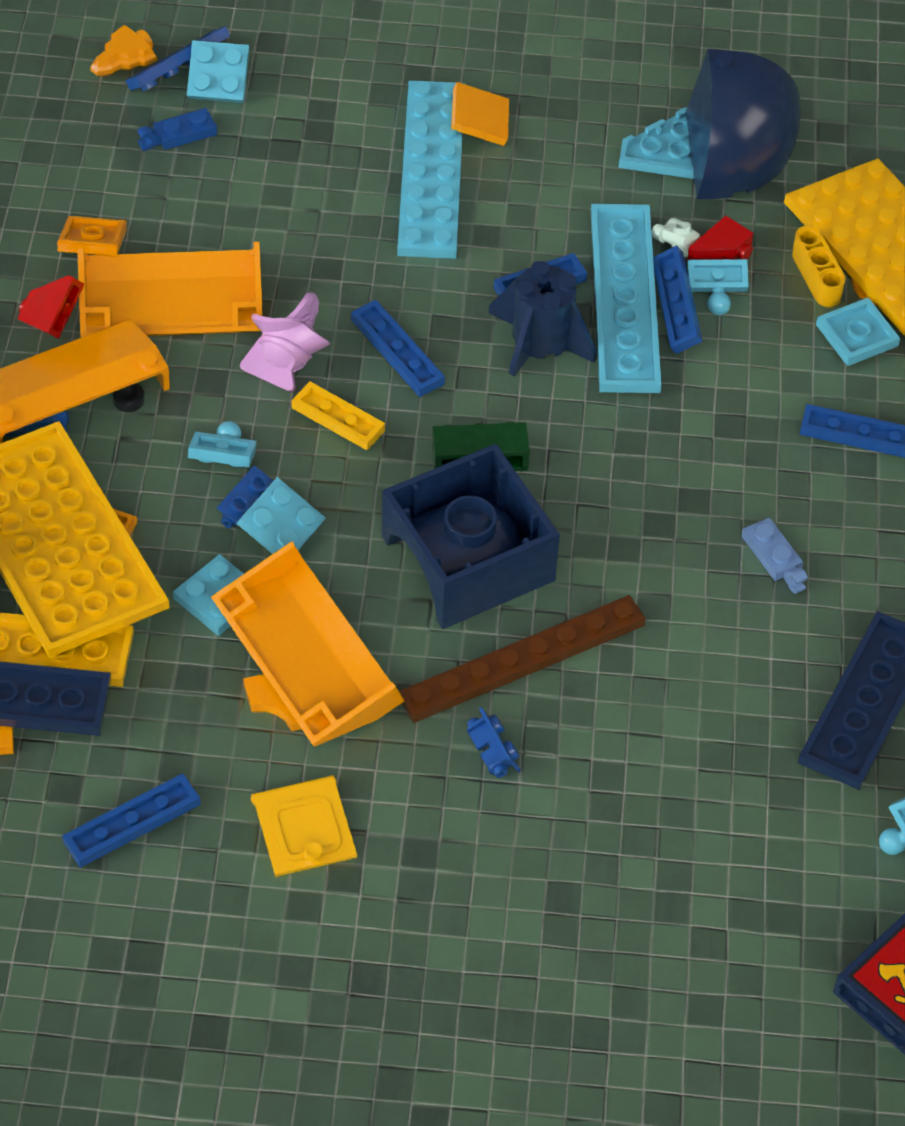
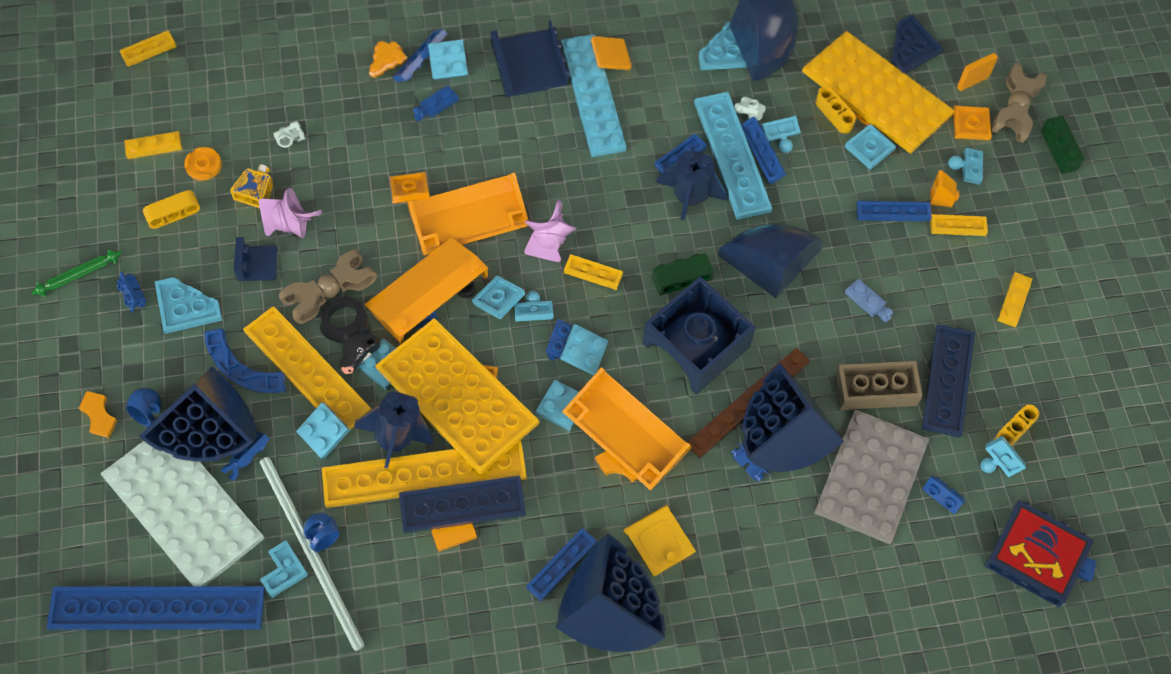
camera: 15 degrees left, 10 degrees up
red slope [17,275,85,339] -> none
blue plate [351,300,445,398] -> none
red slope [686,216,754,267] -> none
none -> medium azure plate [472,275,525,319]
none -> dark blue panel [490,20,570,97]
none -> dark blue brick [556,534,665,652]
none -> dark blue brick [718,224,823,298]
none -> dark blue brick [742,363,844,472]
none -> light grey plate [814,409,929,545]
none -> dark tan brick [835,361,923,410]
none -> blue hinge [922,476,966,514]

